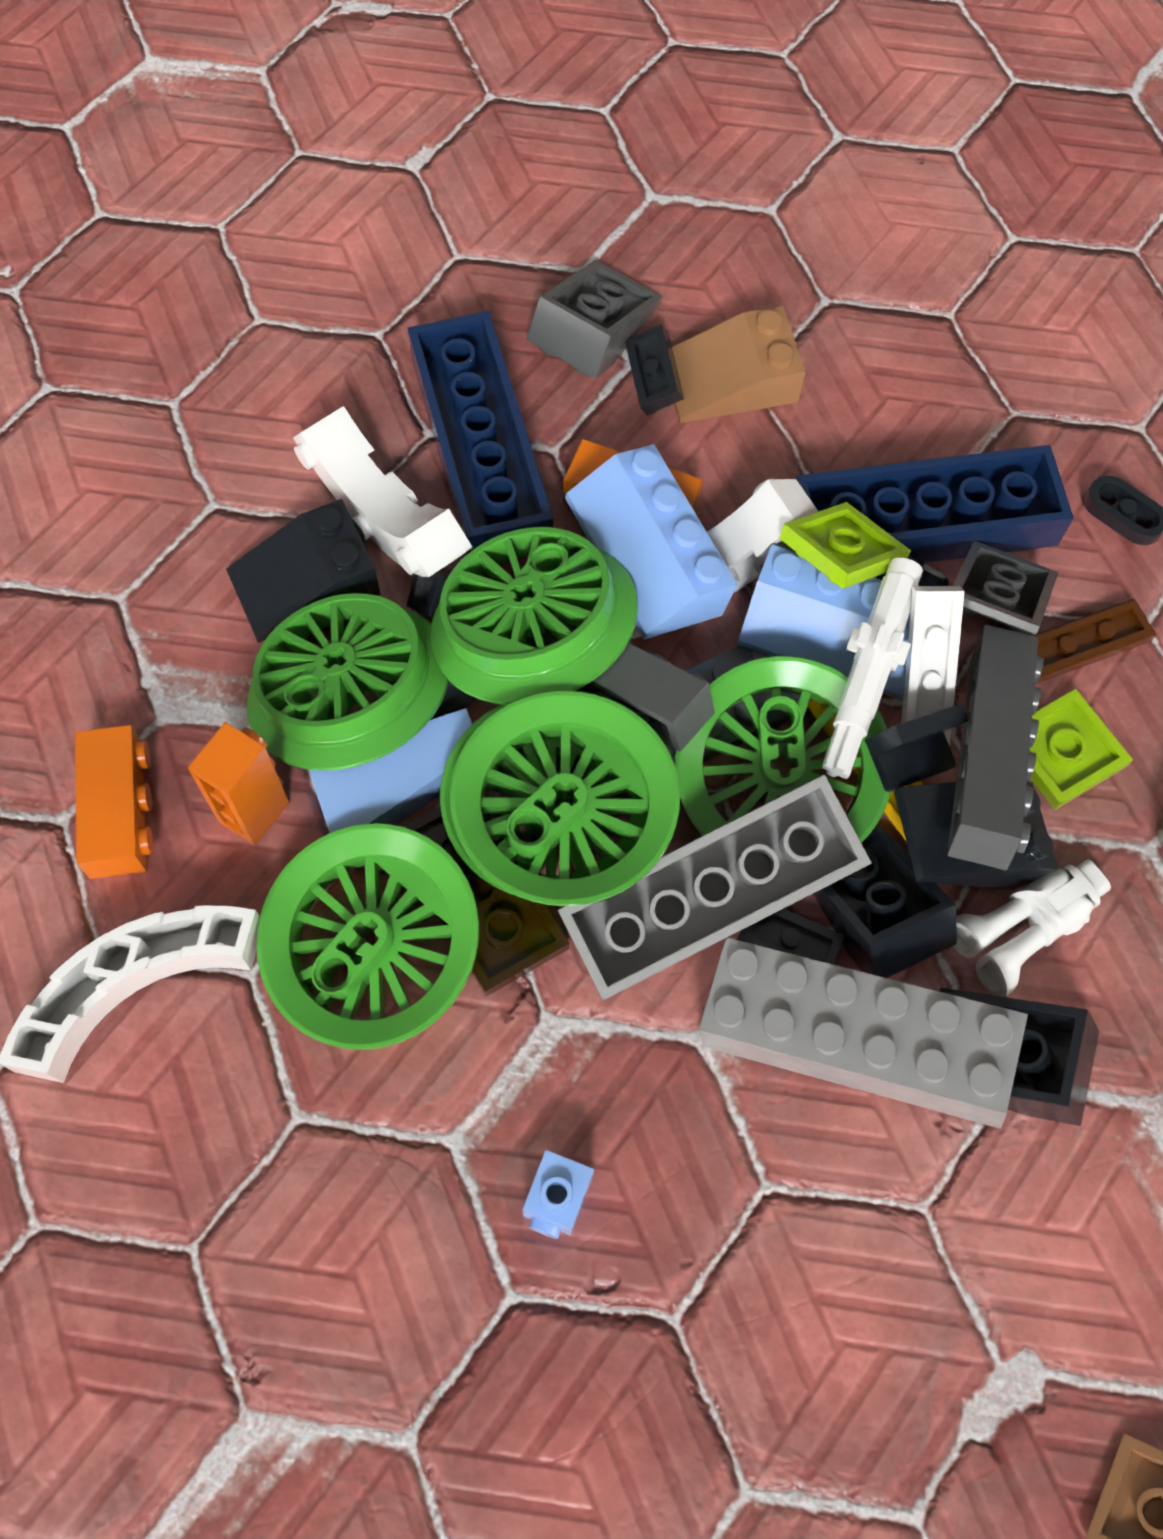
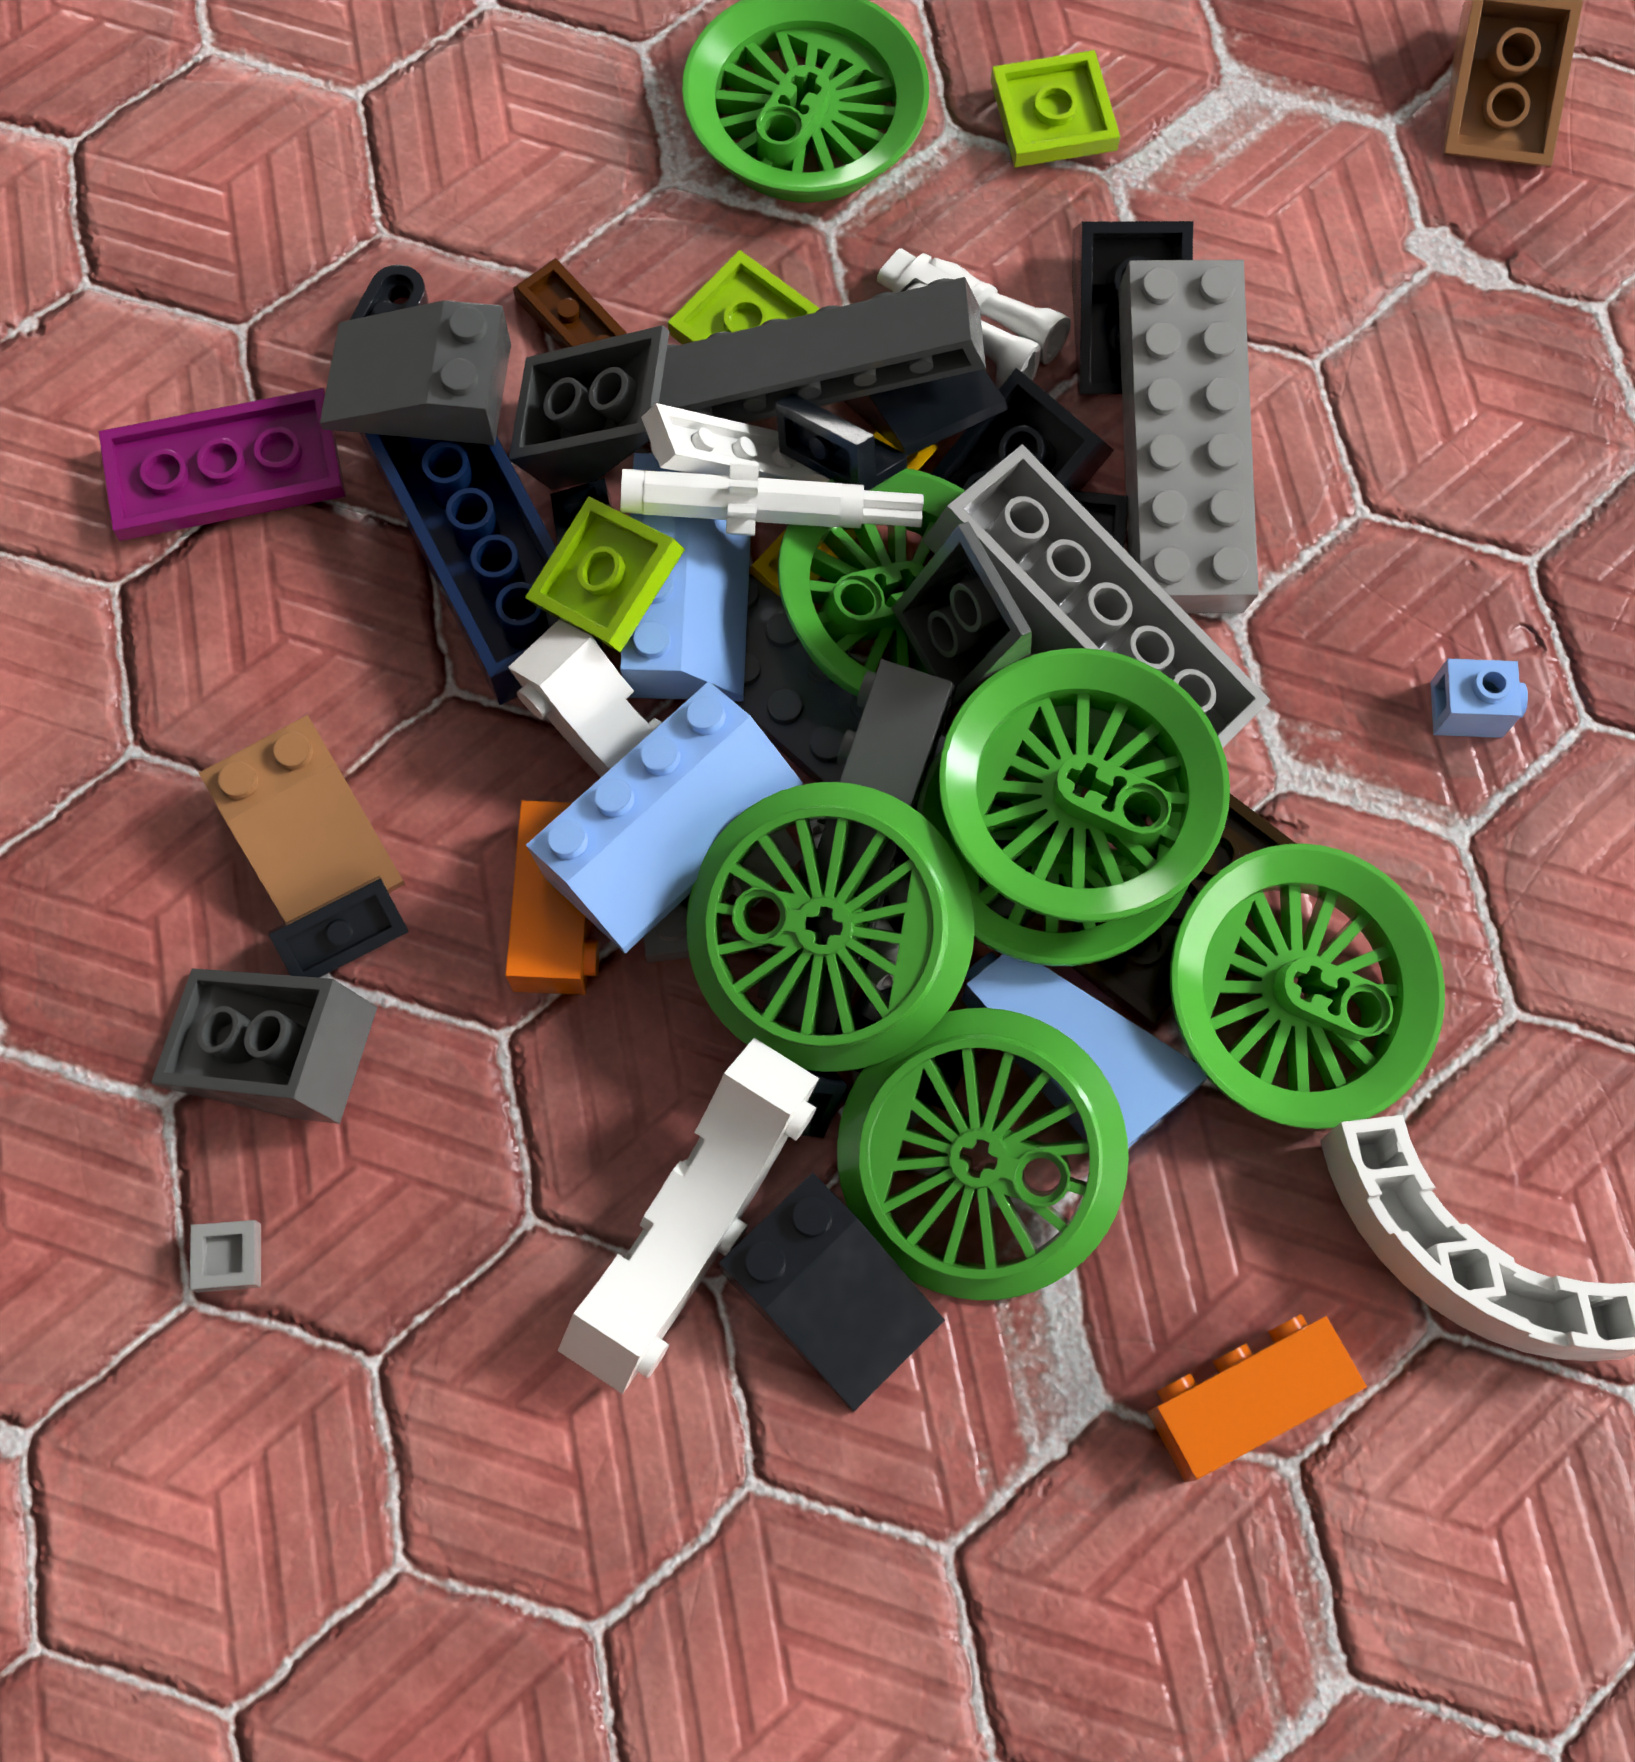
camera: 110 degrees left, 5 degrees up
orange brick [188,722,289,846] -> none
dark blue brick [408,311,553,554] -> none
none -> magenta plate [98,388,346,541]
none -> light grey plate [190,1220,261,1293]
none -> dark grey slope [320,300,511,445]
none -> dark grey slope [892,521,1032,711]

